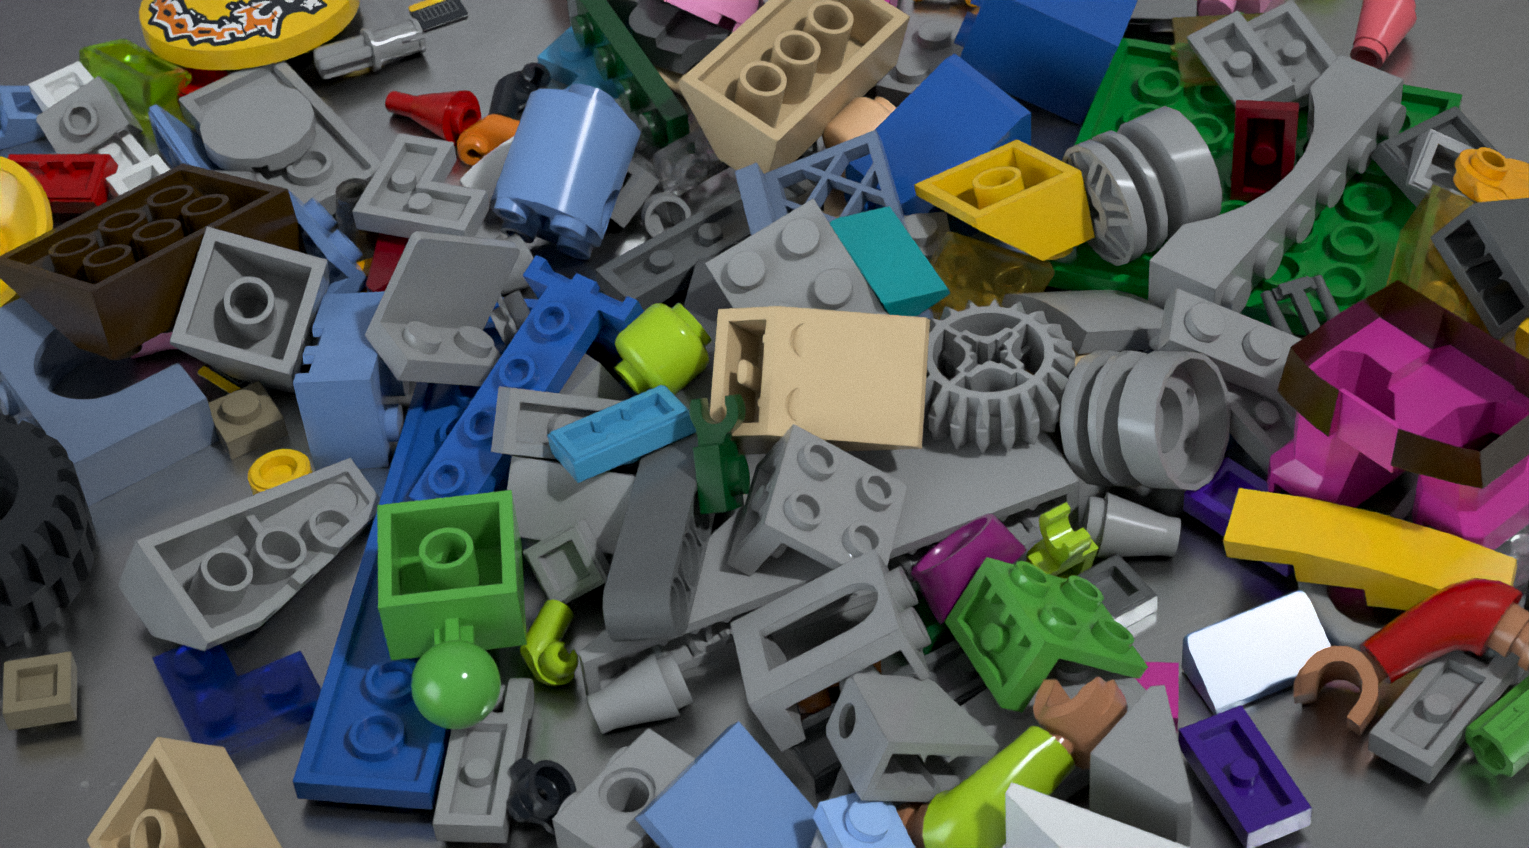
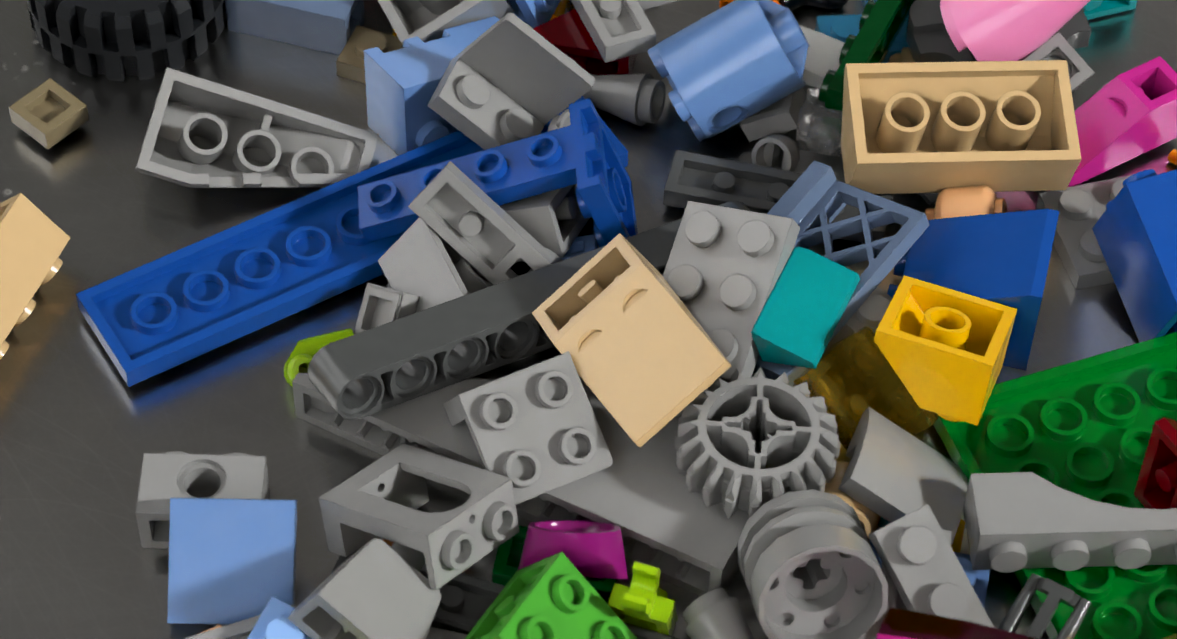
camera: 45 degrees right, 5 degrees up
clear blue plate [152,644,321,756] -> none
yellow tile [248,449,313,495] -> none
bright green brick [377,490,527,730] -> none
light grey plate [433,678,534,843] -> none
black plate [507,758,577,834] -> none
dark azure plate [547,385,696,483] -> none
light grey cone [586,652,694,734] -> none
lime head [614,303,712,395] -> none
dark green plate [689,394,750,514] -> none
light grey wheel [1062,106,1222,266] -> none

